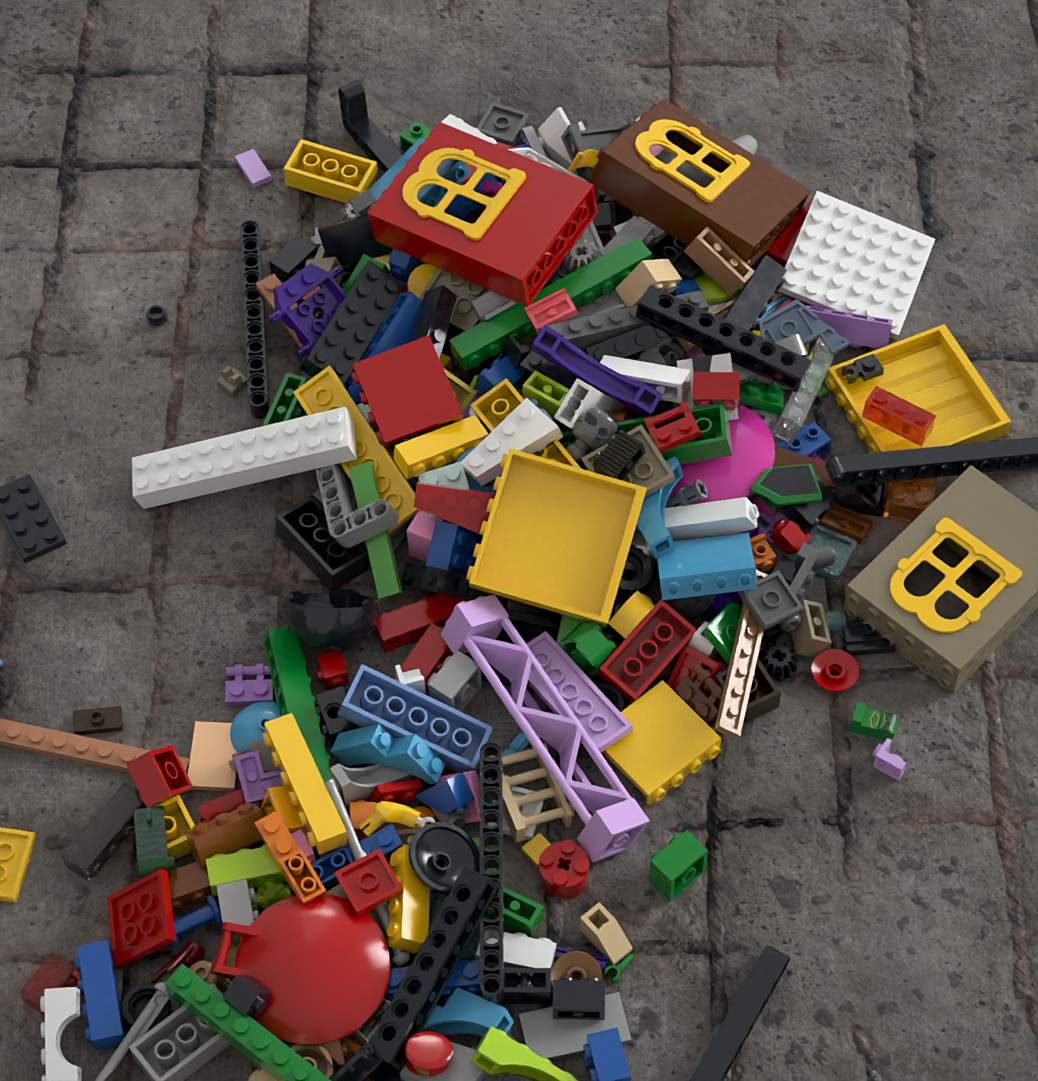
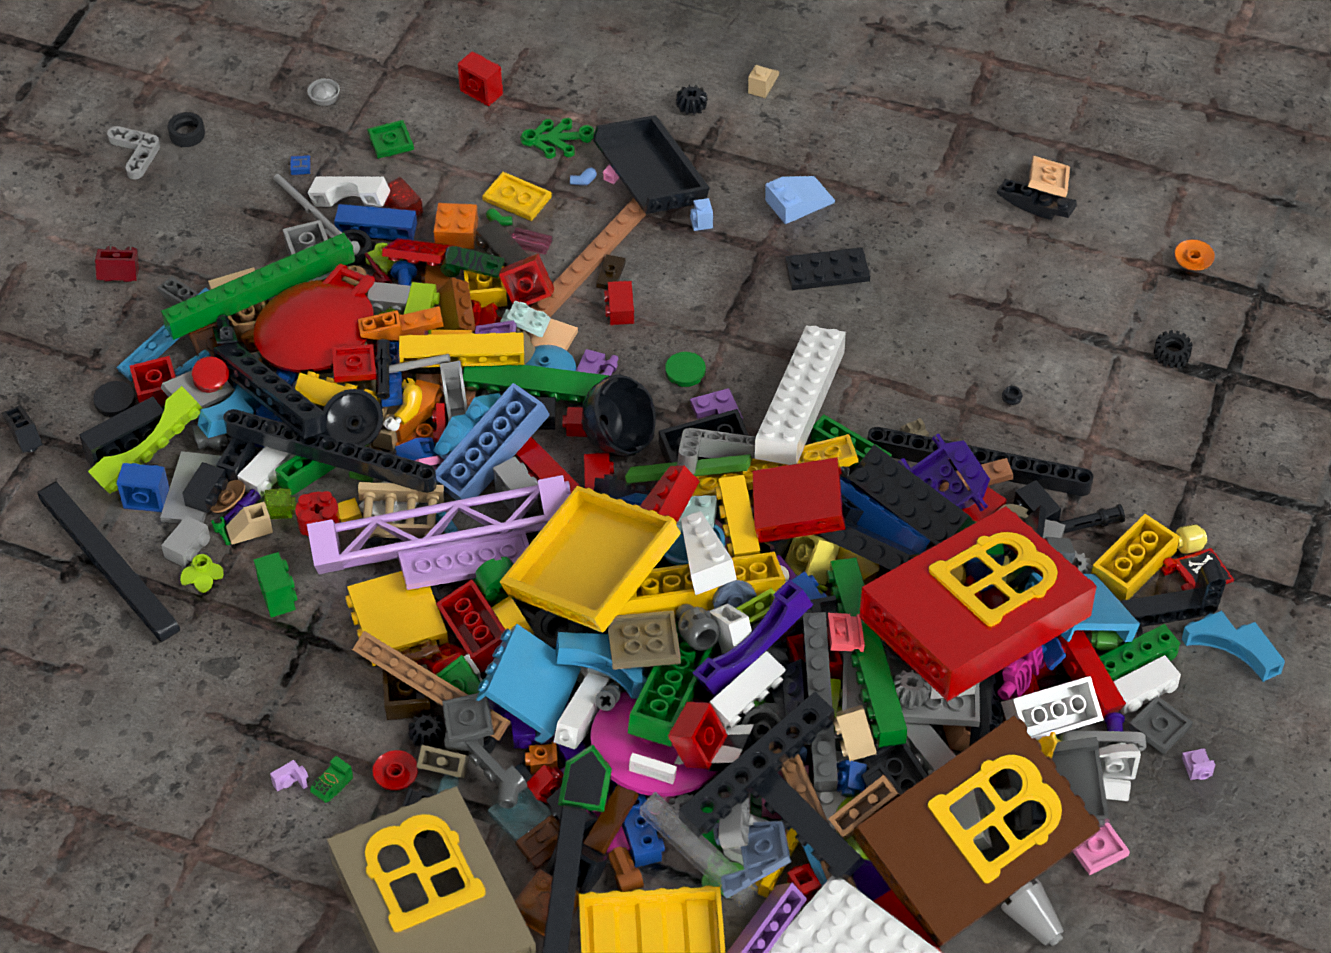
camera: 110 degrees right, 5 degrees down
black brick [223,975,271,1015] -> none
lavender tile [235,149,272,188] -> none
white panel [395,665,426,694] -> none
black brick [592,430,646,480] -> none
red plate [644,401,702,453] -> none
black plate [841,354,884,384] -> none
clear red brick [862,386,936,447] -> none
none -> light grey brick [161,515,210,568]
none -> lime plate [180,554,224,593]
none -> clear neon green brick [264,488,296,519]
none -> lime plate [366,243,404,274]
none -> black pin [375,339,391,399]
none -> orange brick [434,203,478,249]
none -> green arm [486,208,512,226]
none -> light aqua bracket [500,301,551,337]
none -> clear pink tile [509,227,553,255]
none -> red brick [604,281,634,325]
none -> dark orange piece [608,846,644,892]
none -> white tile [629,753,677,784]
none -> green tile [665,352,706,387]
none -> medium lavender plate [690,388,743,420]
none -> black pin [1059,504,1125,534]
none -> black tyre [1154,330,1193,368]
none -> flag [1161,548,1234,591]
none -> light yellow head [1175,524,1207,554]
none -> dark azure arch [1181,611,1285,681]
none -> lavender bracket [1182,749,1215,780]

